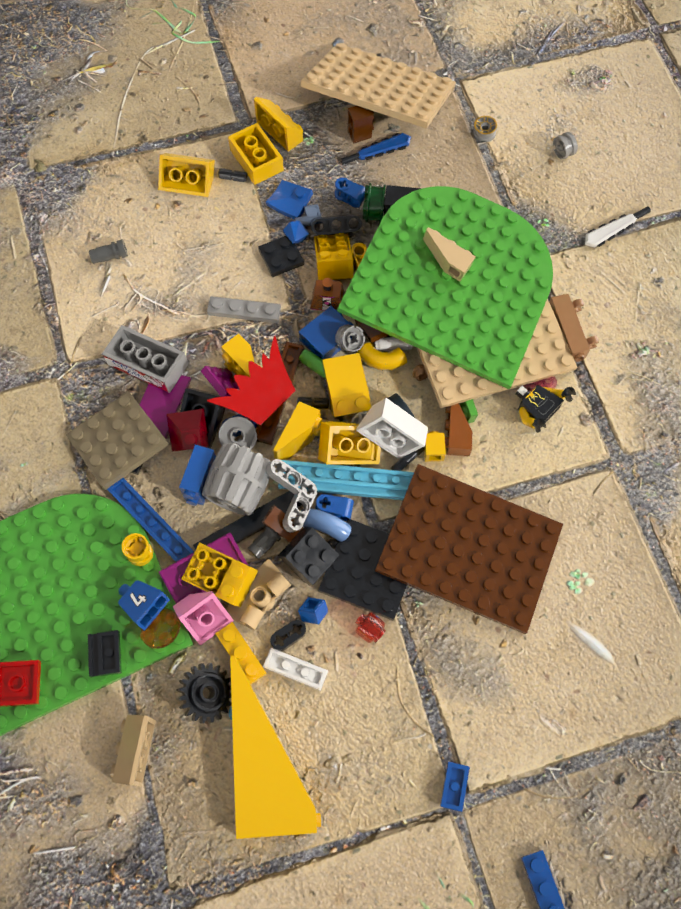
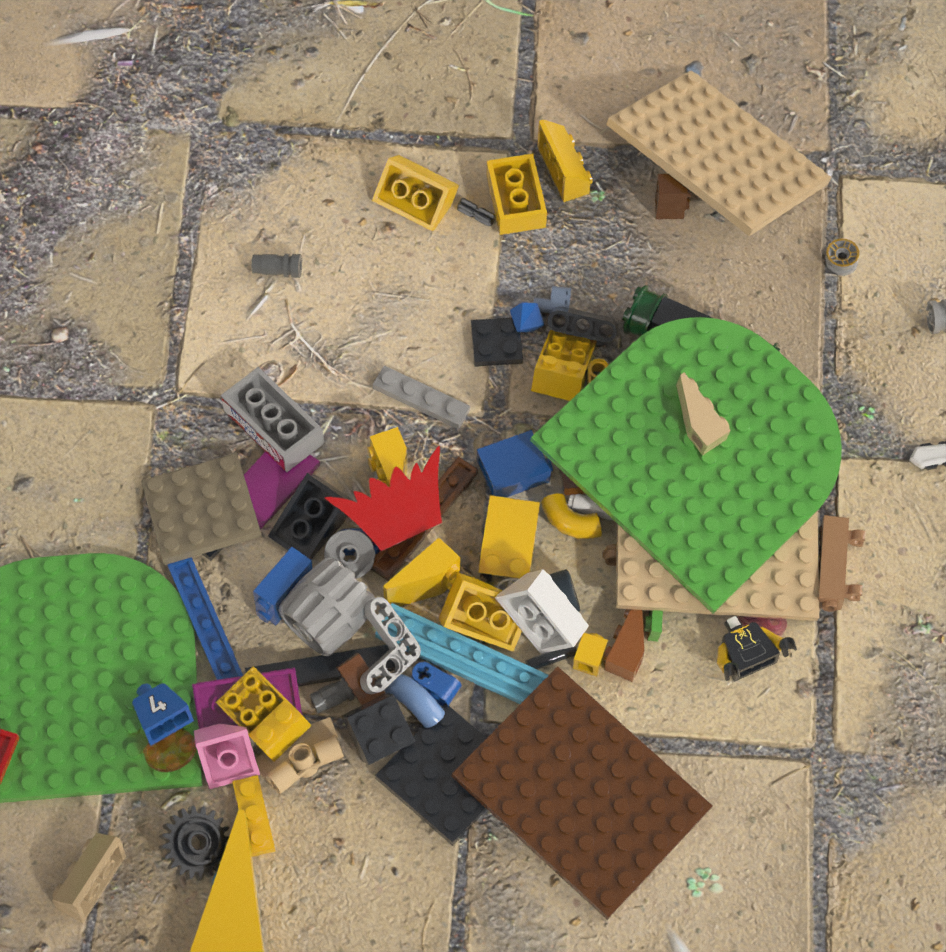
camera: 20 degrees right, 5 degrees down
black plate [87,630,122,678] -> none
yellow wheel [122,533,153,566] -> none
dark red slope [166,409,209,452] -> none
magenta plate [201,366,239,397] -> none
white tile [263,648,328,691] -> none
blue plate [266,180,313,220] -> none
black beam [270,620,306,651] -> none
black piece [297,397,329,409] -> none
blue slope [298,597,328,625] -> none
bright green piece [299,350,326,379] -> none
dark orange torso [310,278,345,311] -> none
blue piece [334,177,365,208] -> none
light grey wheel [335,325,365,352] -> none
blue sword [340,133,411,165] -> none
clear red head [355,612,386,643] -> none

